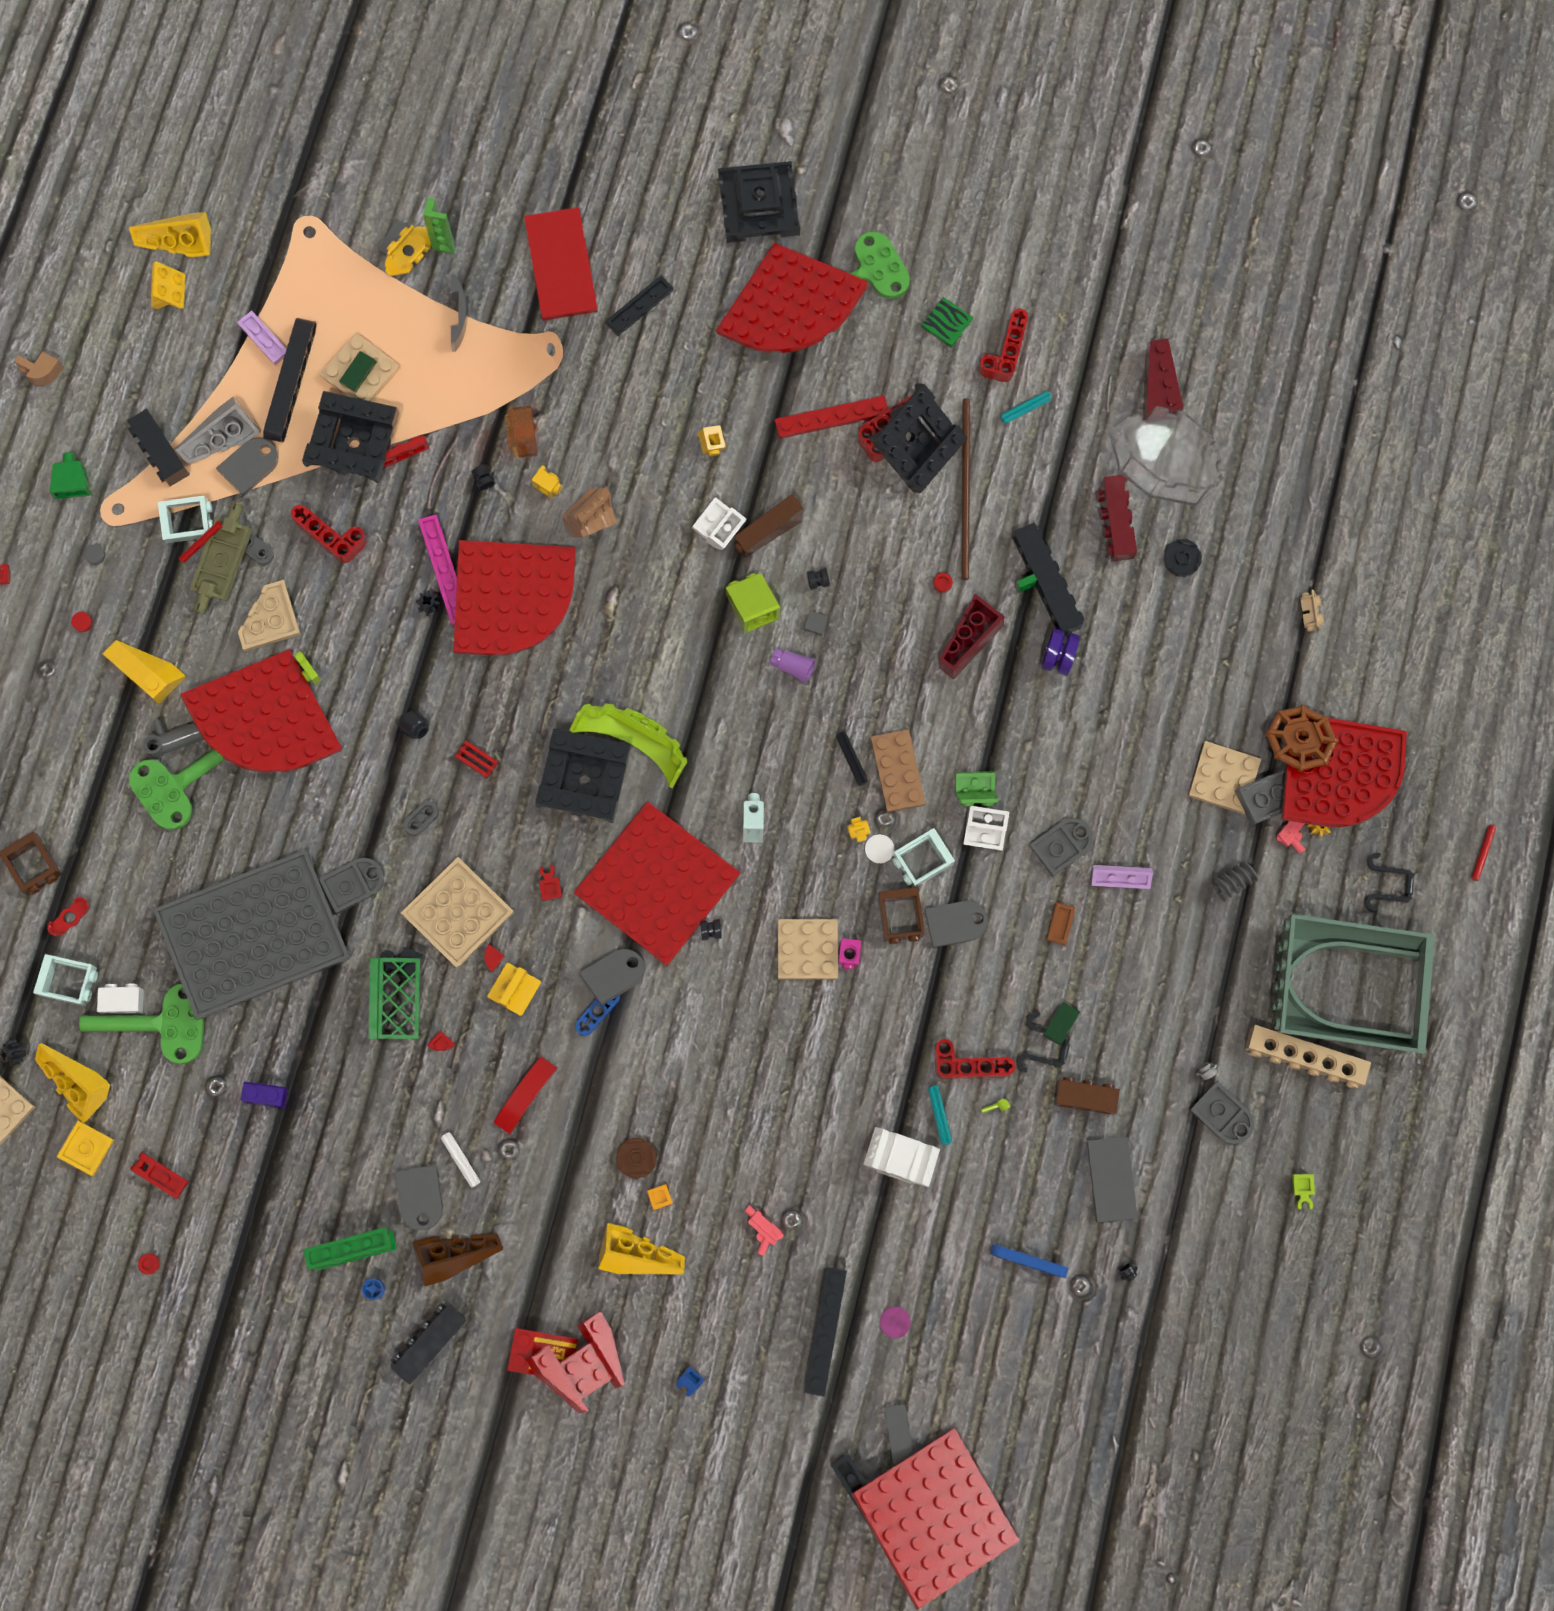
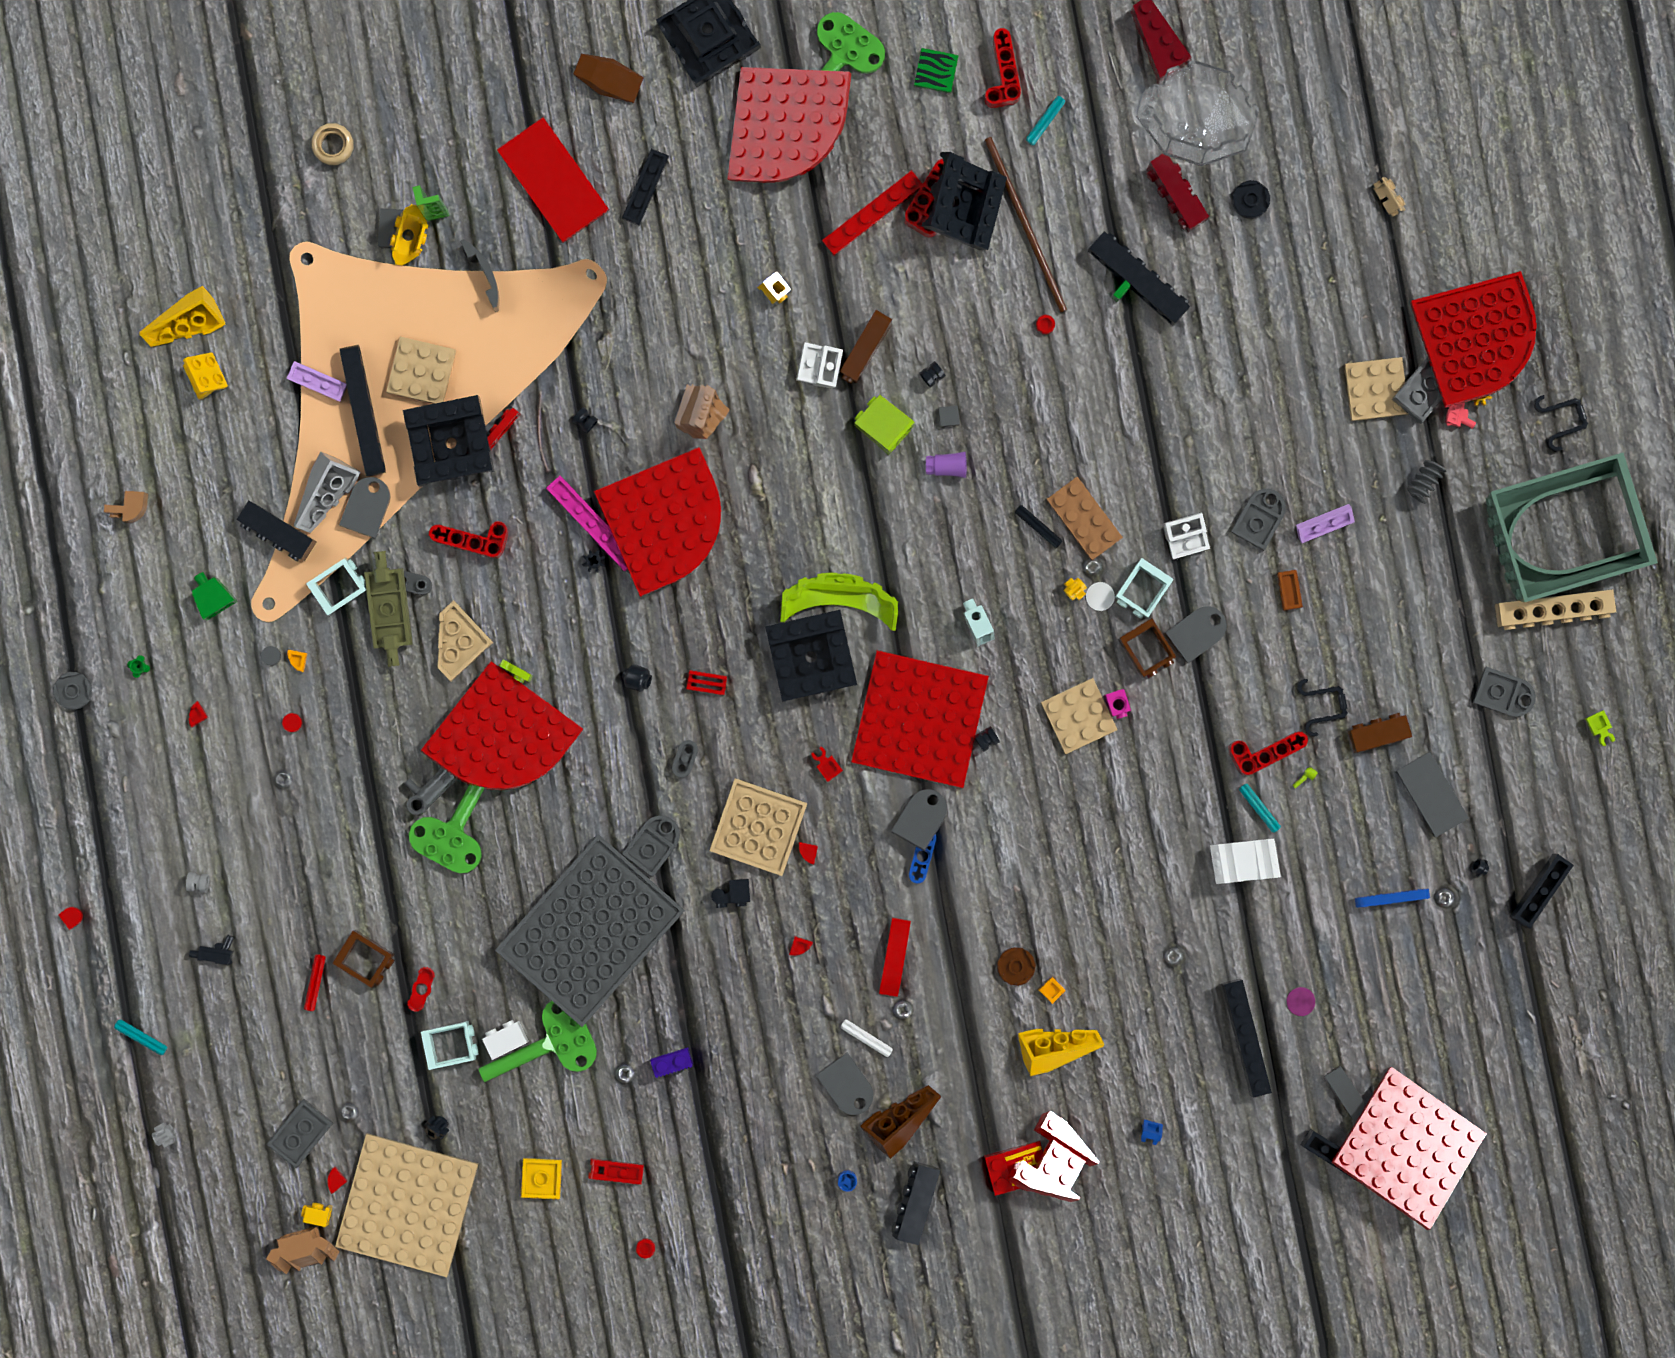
camera: 20 degrees left, 10 degrees up
yellow wedge [35,1043,110,1123] -> none
yellow wedge [102,640,186,705] -> none
red bar [179,521,223,563] -> none
green fence [303,1227,397,1271] -> none
dark green tile [339,351,377,393] -> none
green fence [369,957,421,1039] -> none
yellow bracket [487,963,541,1016] -> none
clear orange brick [505,406,537,458] -> none
yellow brick [531,465,563,499] -> none
coral piece [744,1205,784,1256] -> none
dark red wedge [939,594,1005,680] -> none
bright green bracket [955,771,998,806] -> none
dark purple wheel [1041,628,1080,676] -> none
dark green tile [1043,1002,1080,1046] -> none
light grey plate [1196,1062,1217,1080] -> none
dark orange plate [1265,704,1338,772] -> none
red bar [1471,825,1497,881] -> none
none -> light orange tile [287,650,307,672]
none -> tan wheel [312,123,354,165]
none -> reddish brown piece [573,53,644,103]
none -> black brick [1509,854,1574,928]

